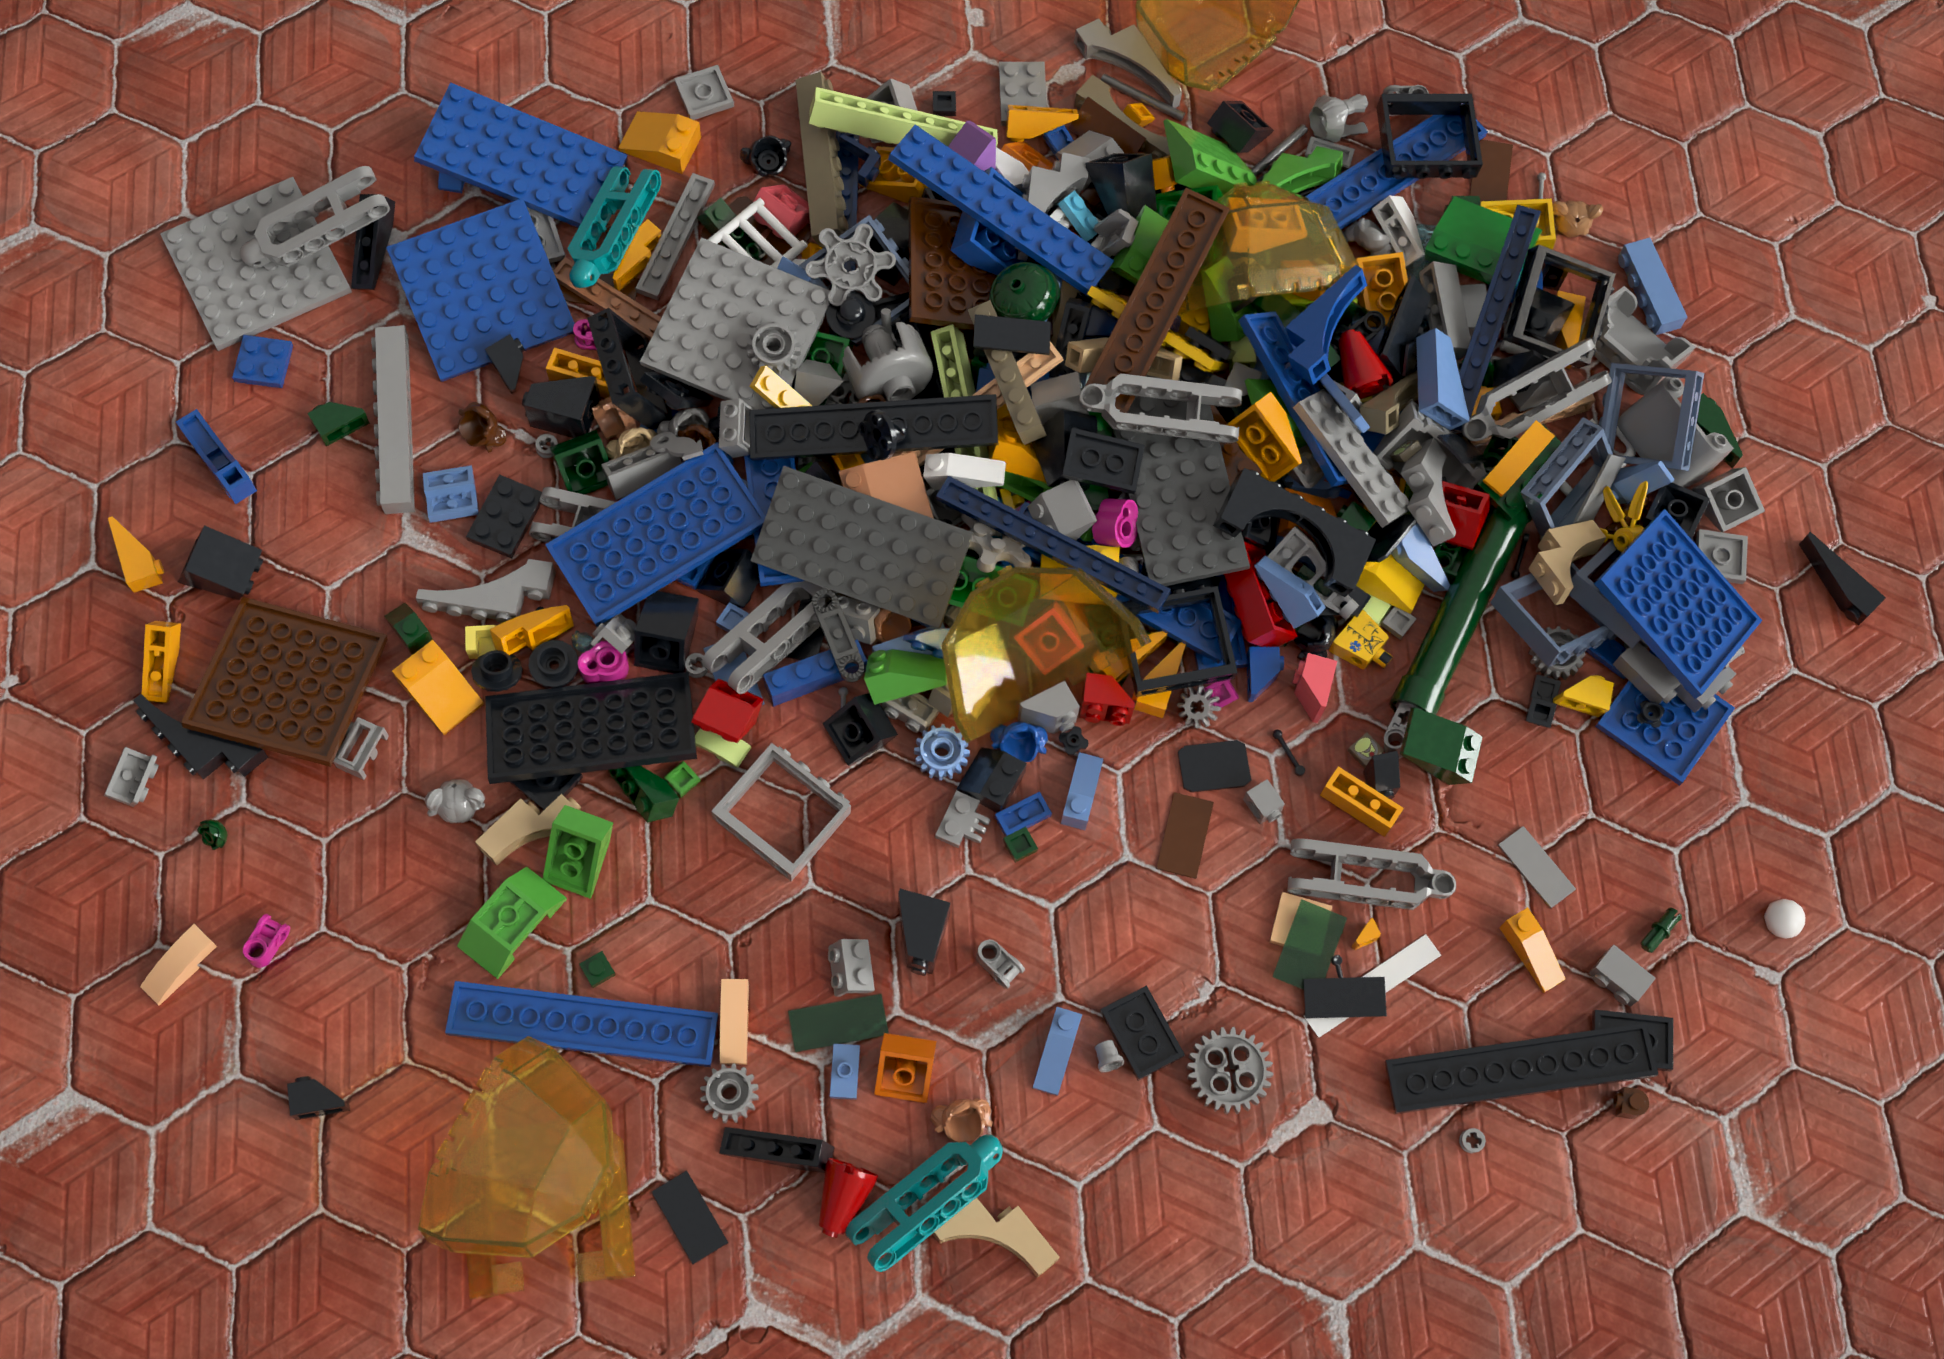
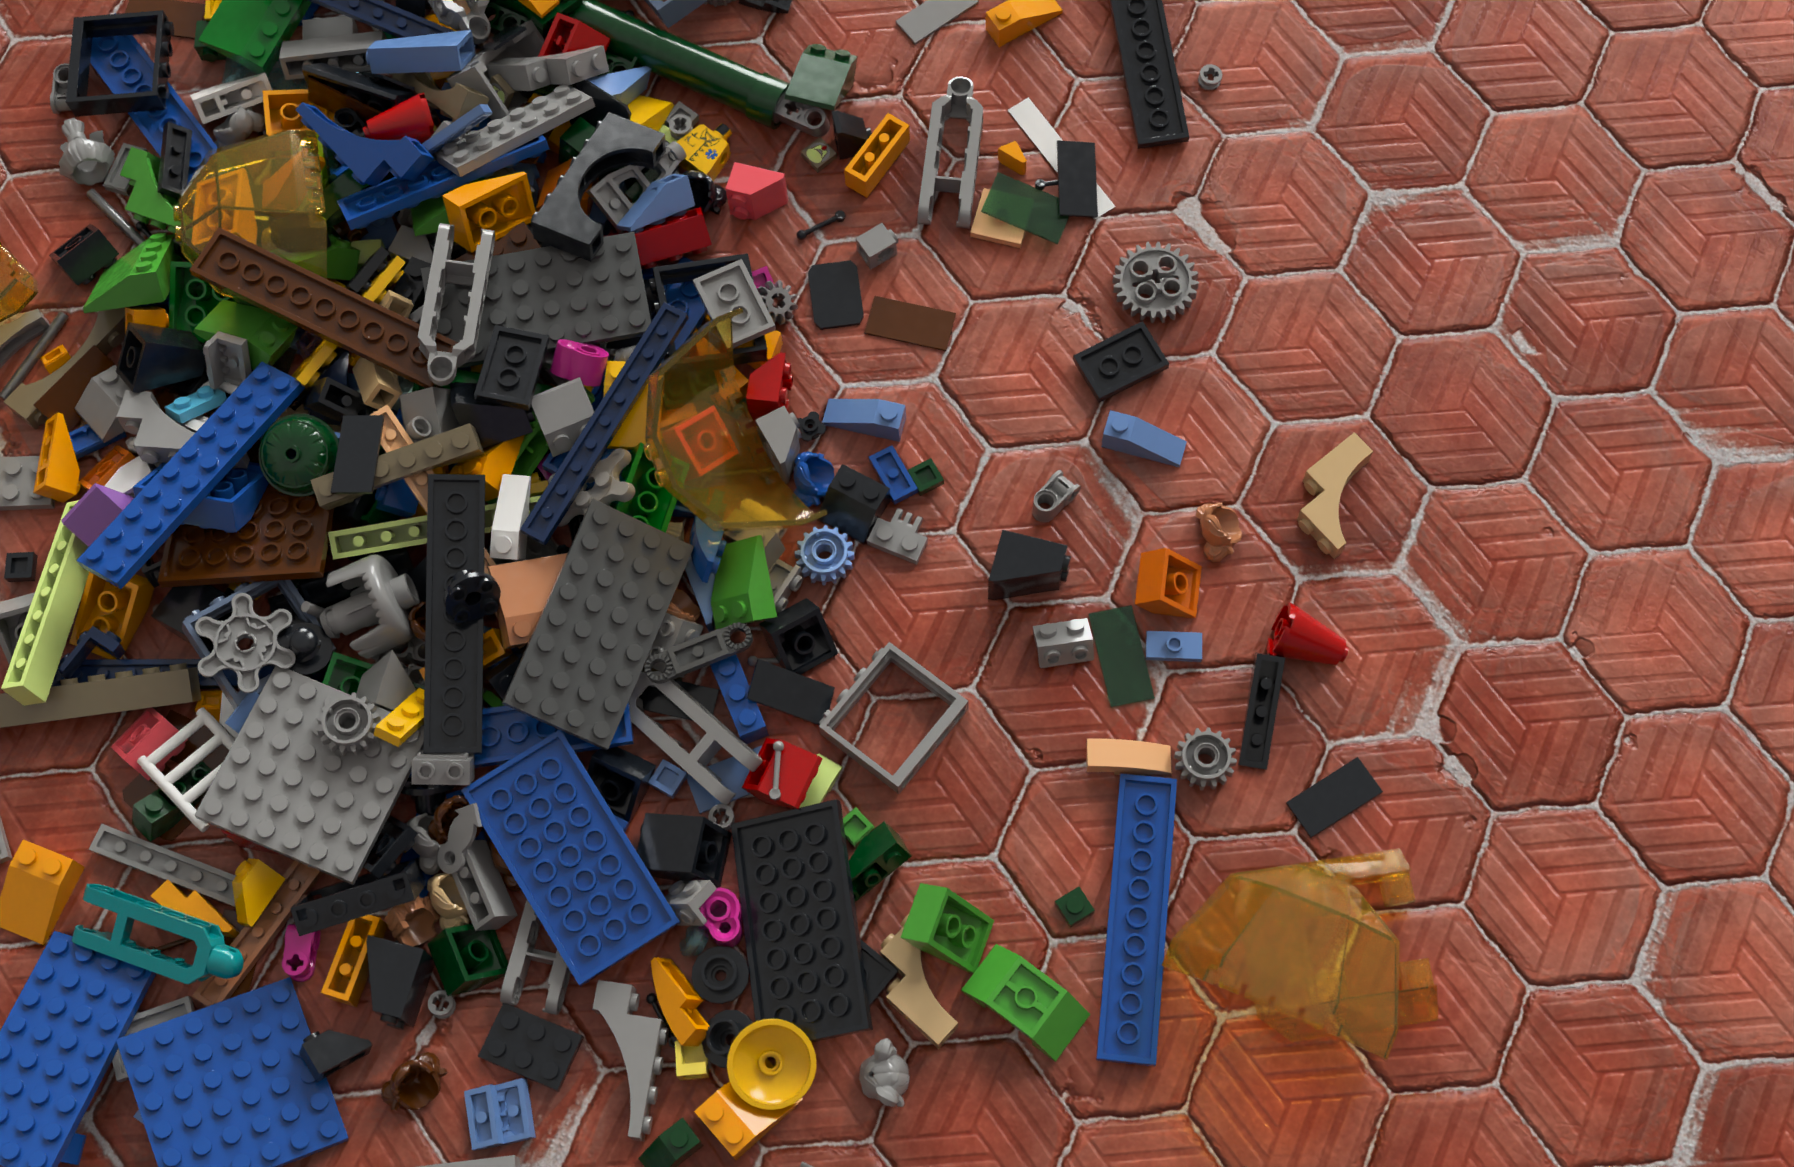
camera: 80 degrees left, 0 degrees up
black hair [740,135,791,177] -> none
teal piece [845,1134,1003,1272] -> none
light grey piece [1095,1040,1124,1072] -> none
blue slope [1246,647,1284,702] -> none
none -> black plate [157,122,192,201]
none -> yellow slope [232,858,286,927]
none -> reddish brown piece [308,78,382,126]
none -> light grey hinge [407,416,431,441]
none -> light grey bush [669,114,693,140]
none -> light grey plate [693,259,776,351]
none -> yellow dish [727,1018,816,1110]
none -> black piece [746,659,835,725]
none -> light grey hinge [769,741,784,800]

